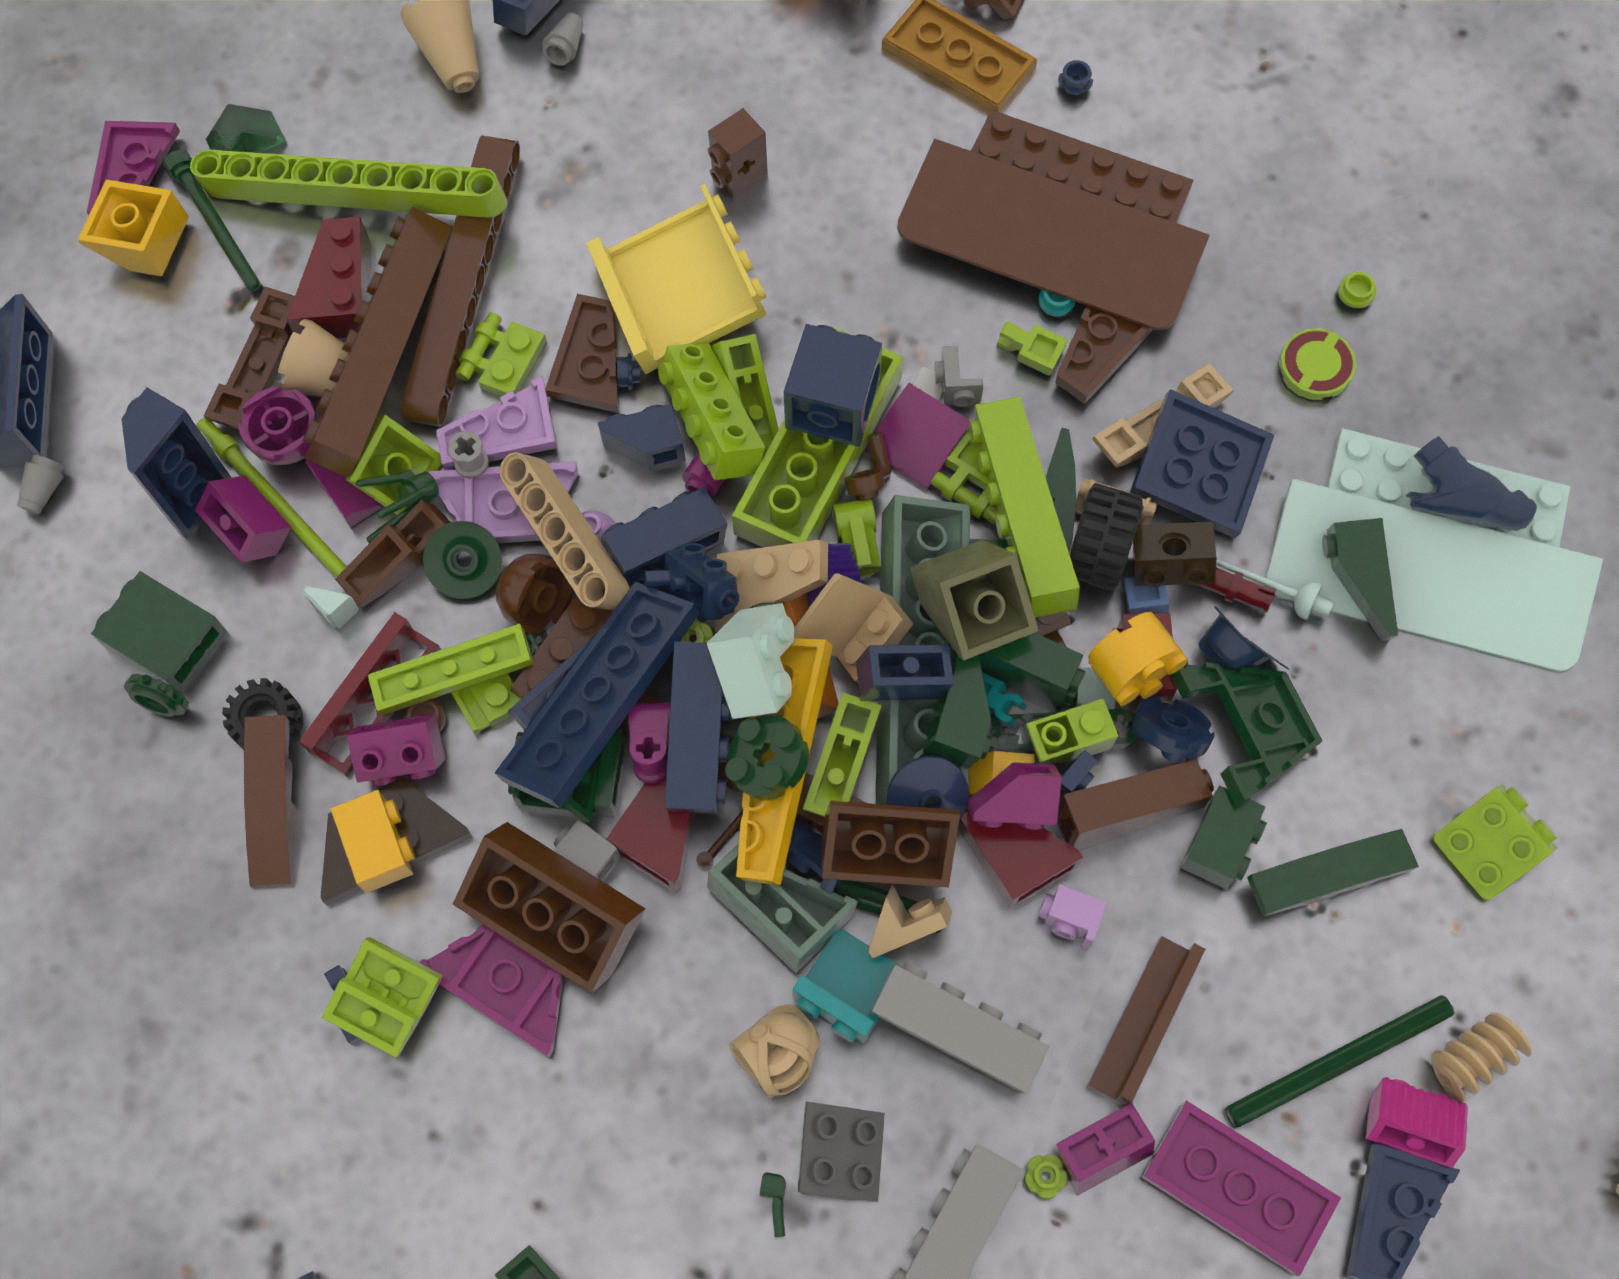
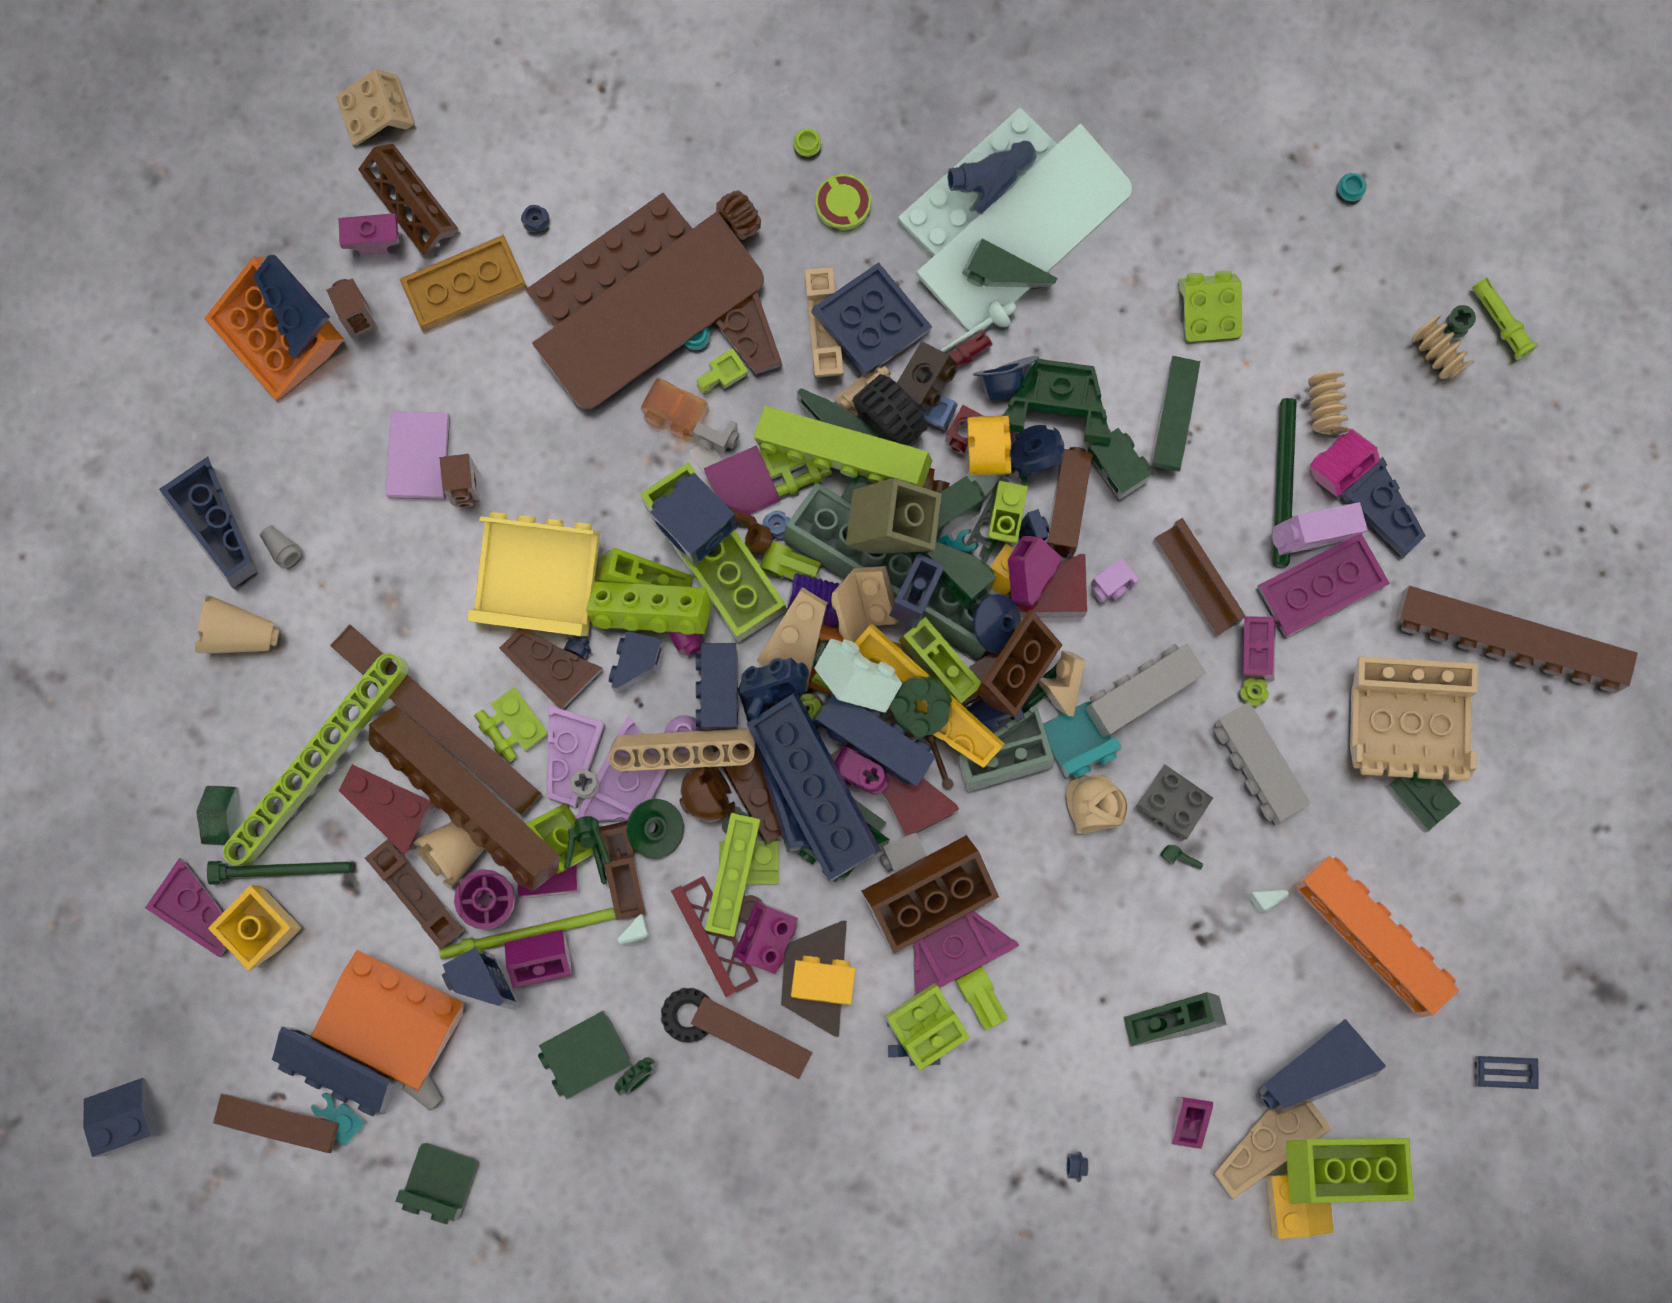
camera: 60 degrees left, 10 degrees up
none -> orange slope [311,950,463,1092]
none -> lavender tile [386,411,449,499]
none -> clear orange brick [641,378,709,438]
none -> reddish brown gear [716,190,761,241]
none -> medium blue plate [763,511,790,539]
none -> lime piece [955,966,1008,1031]
none -> lavender brick [1272,502,1368,555]

